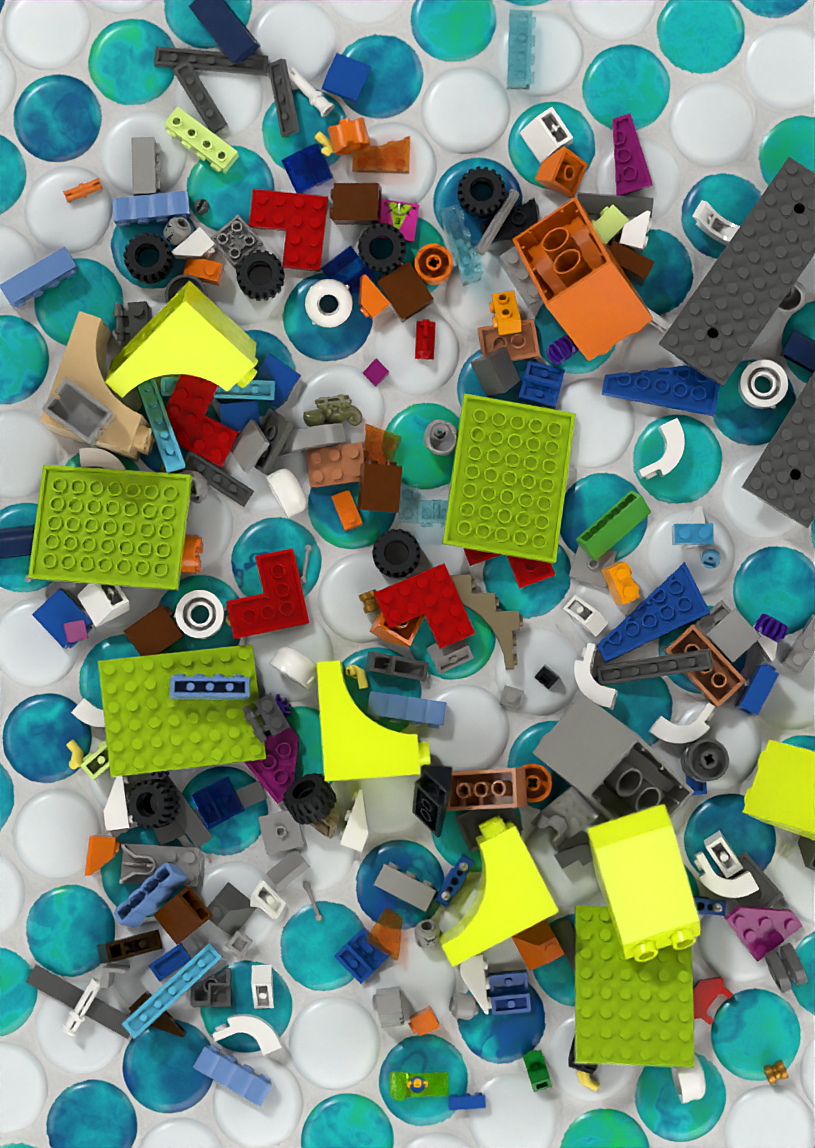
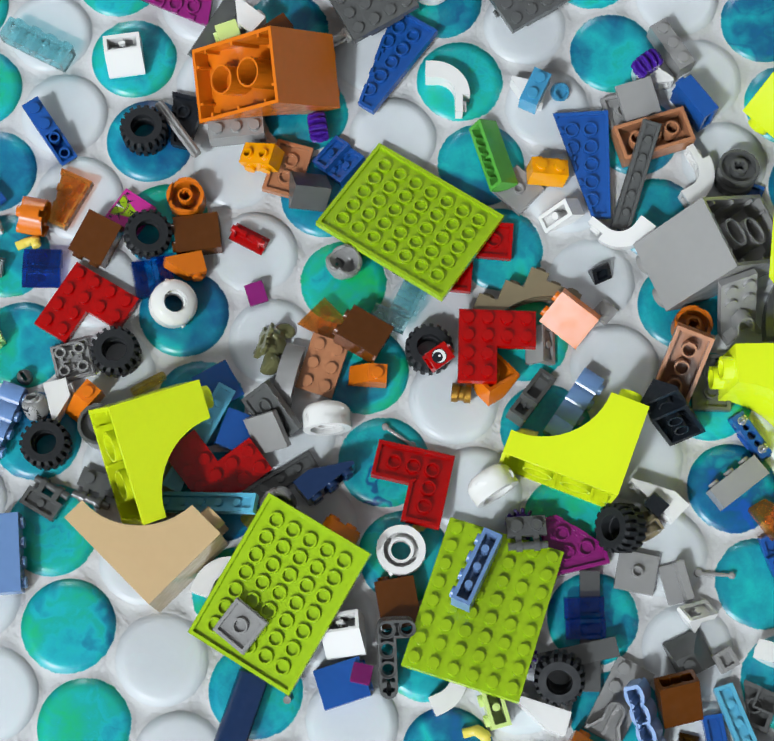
camera: 65 degrees left, 10 degrees down
light grey piece [42,377,116,447] -> none
clear light blue brick [439,204,484,286] -> none
orange slope [535,147,588,198] -> none
none -> dark grey plate [19,474,71,522]
none -> blue slope [22,96,78,167]
none -> clear yellow tile [130,372,167,396]
none -> light grey plate [212,597,269,655]
none -> dark blue slope [293,460,355,506]
none -> dark grey beam [377,616,416,699]
none -> red brick [422,341,455,373]
none -> brick [539,288,601,349]
none -> black slope [643,492,669,517]

